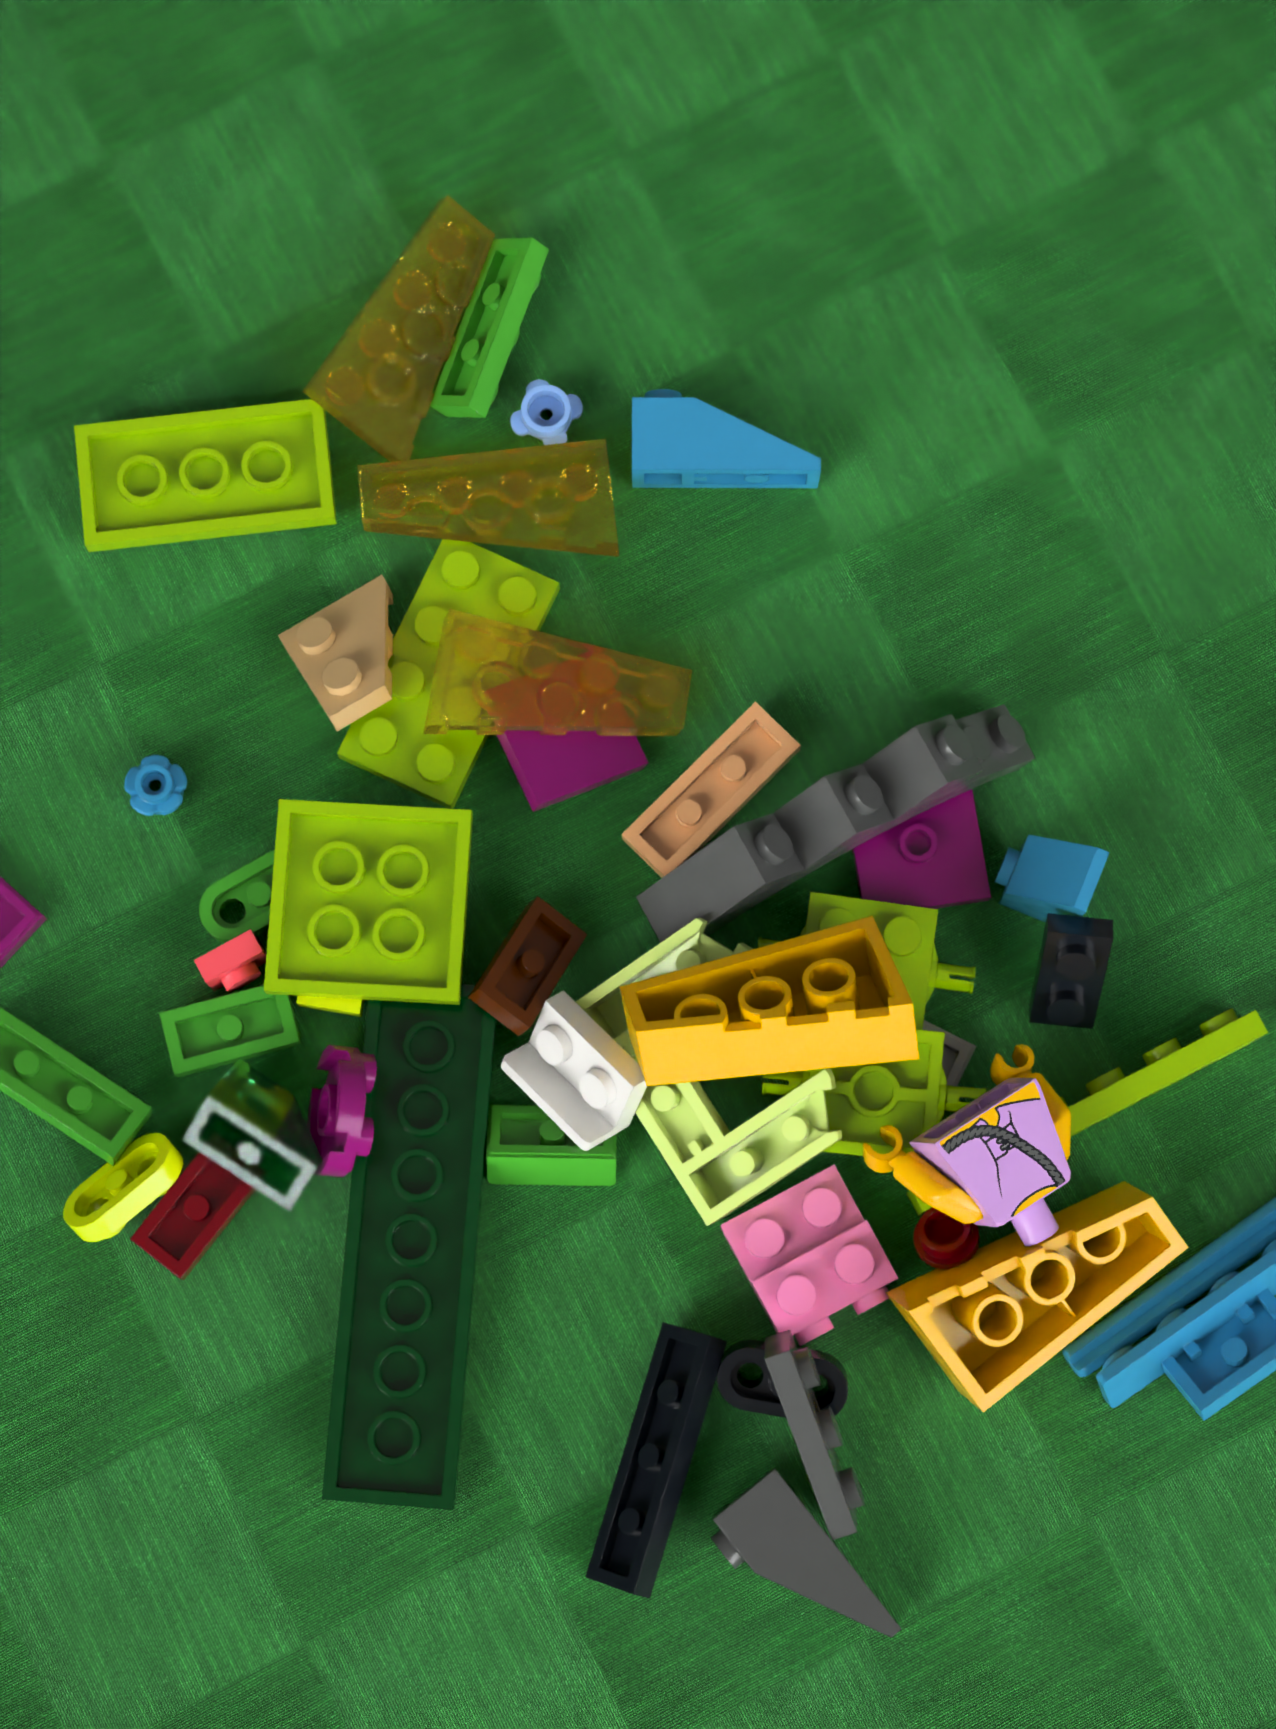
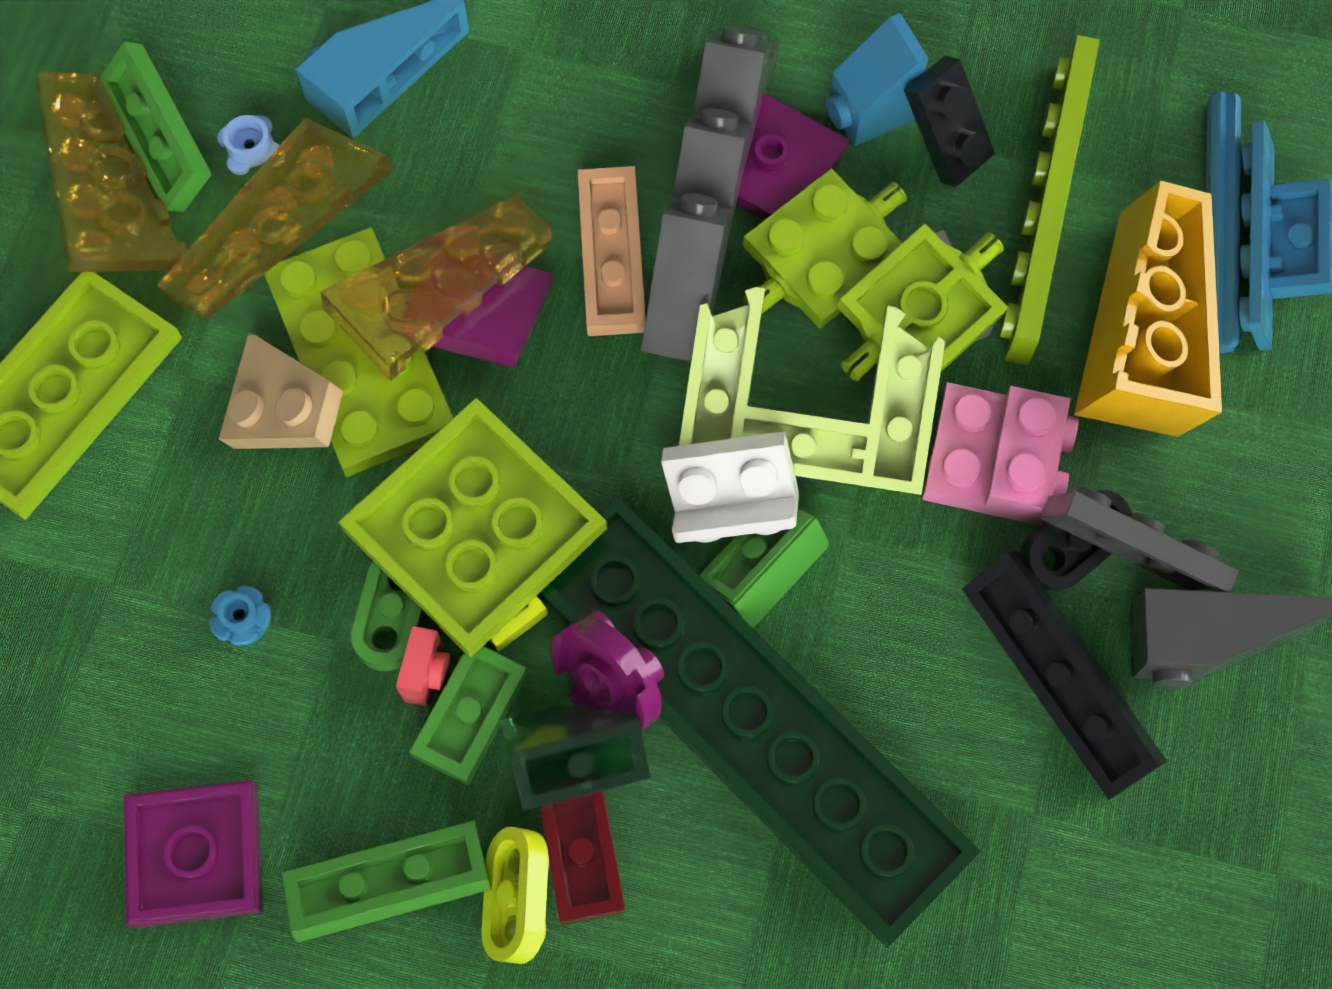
camera: 50 degrees left, 10 degrees down
reddish brown plate [468,896,587,1036] -> none
yellow wedge [620,916,919,1086] -> none
torso [863,1044,1071,1246] -> none
dark red plate [913,1207,980,1269] -> none

